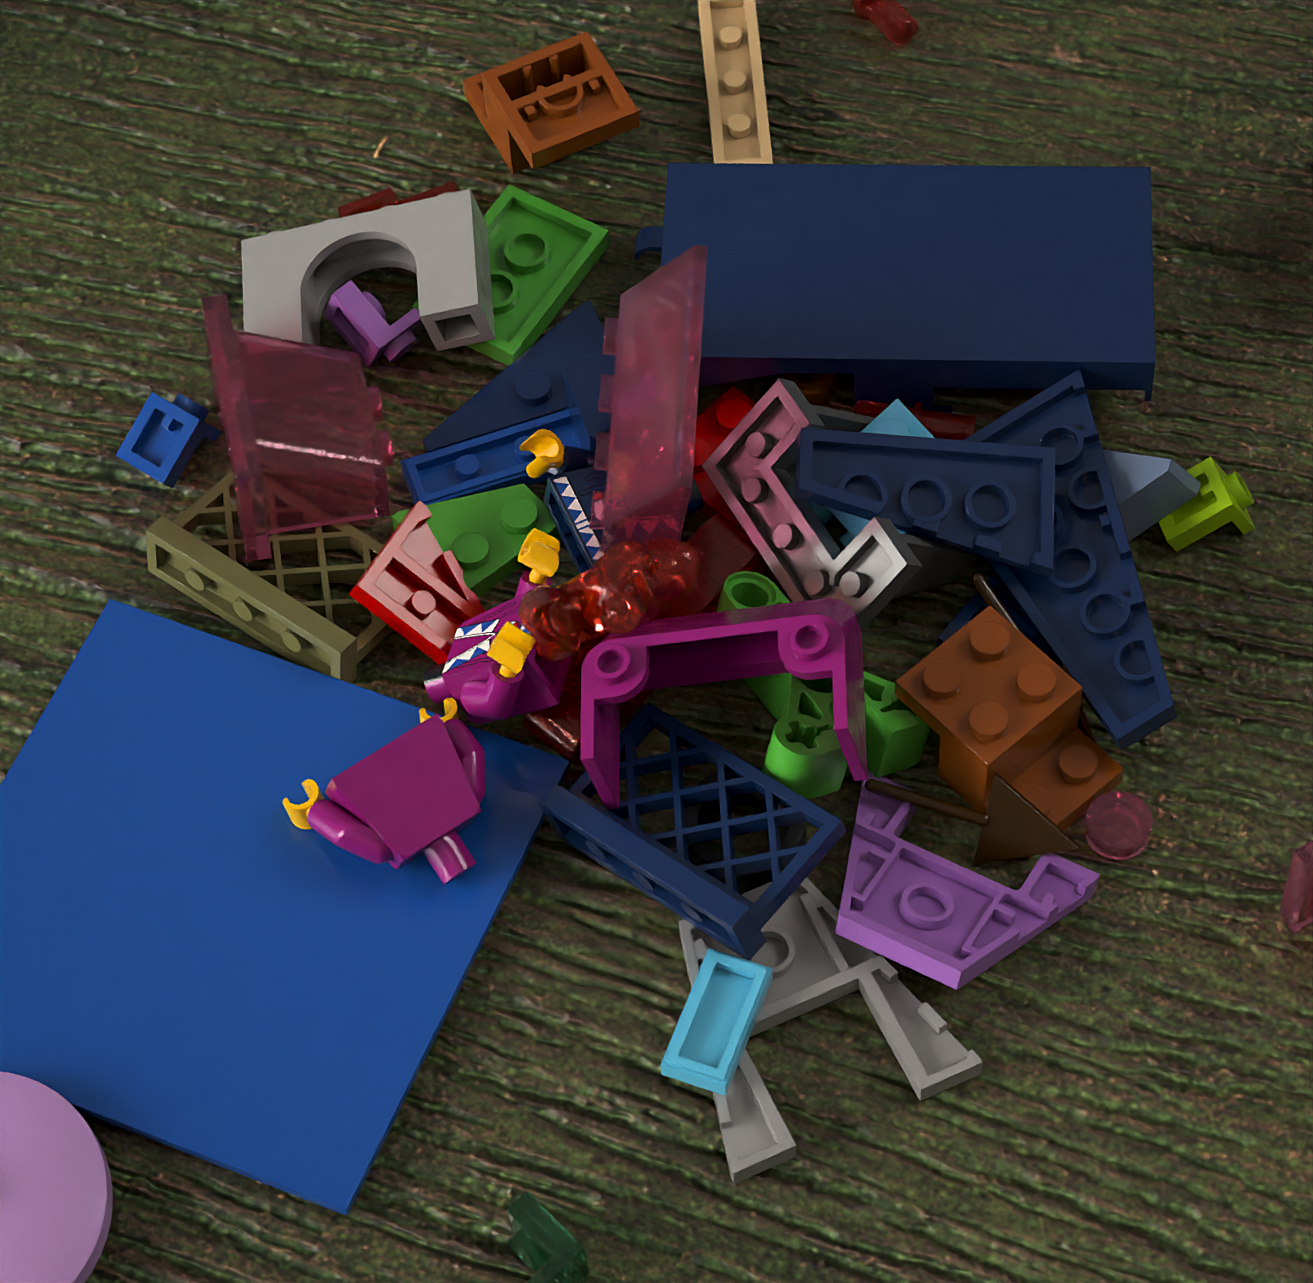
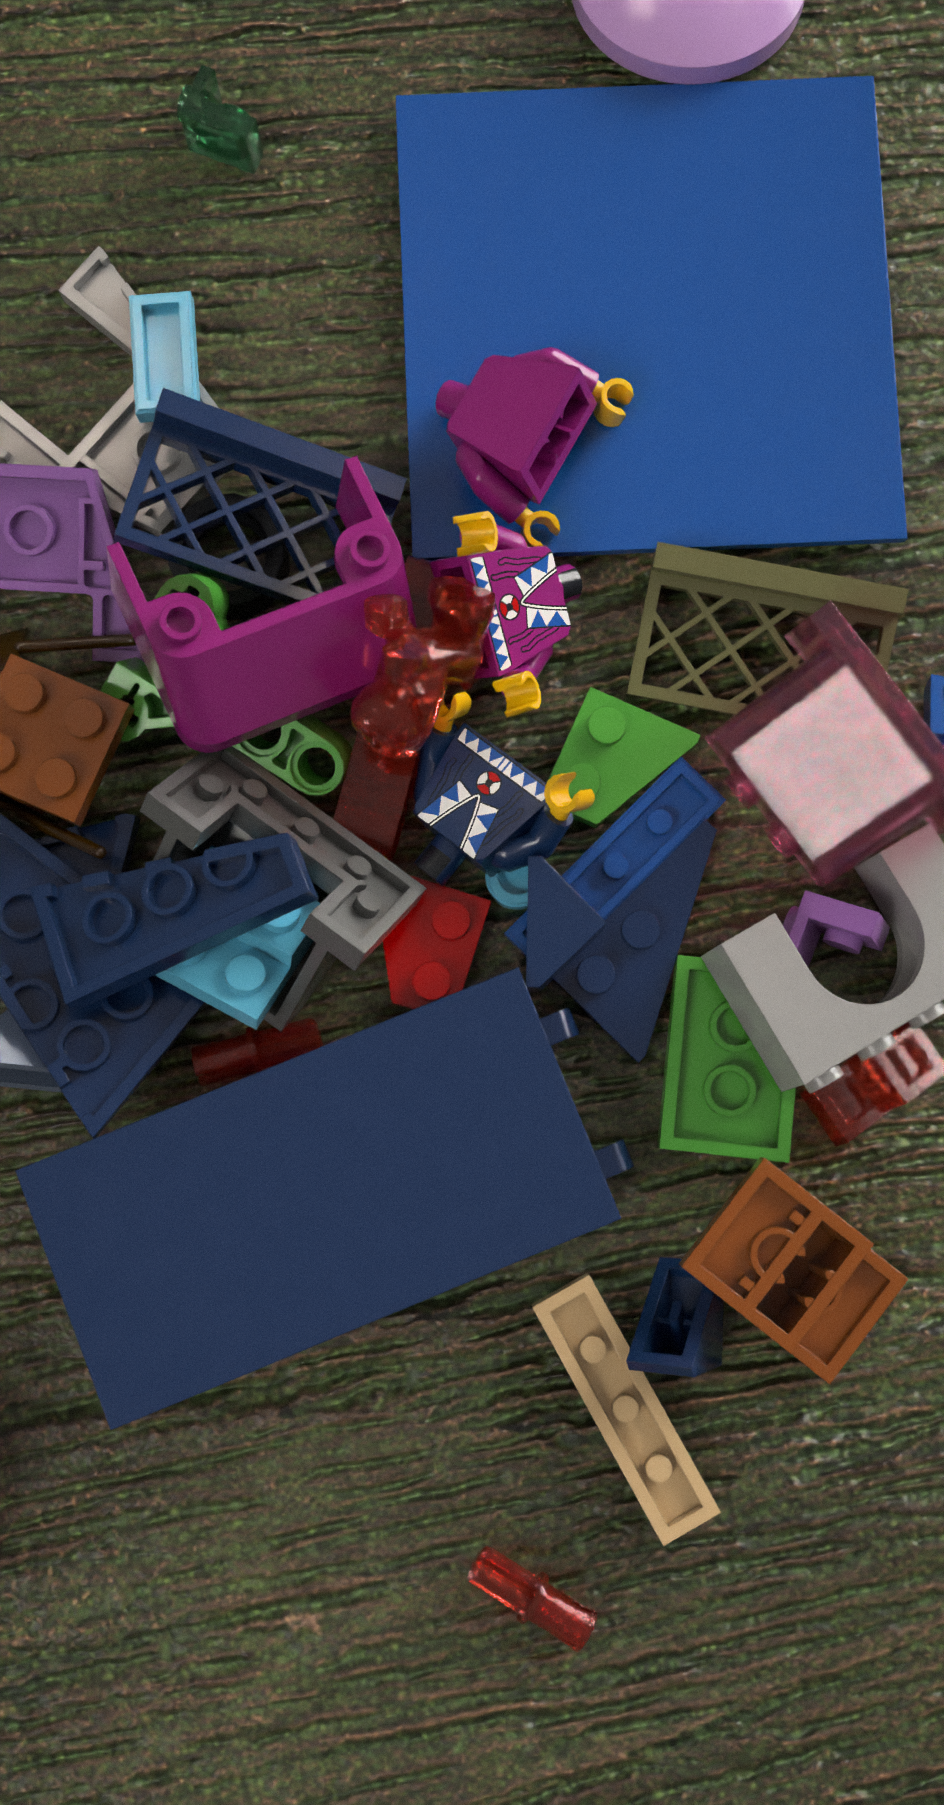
camera: 155 degrees right, 25 degrees up
wing [348,500,485,664] -> none
clear pink slope [589,245,708,559] -> none
none -> dark blue slope [626,1257,724,1377]

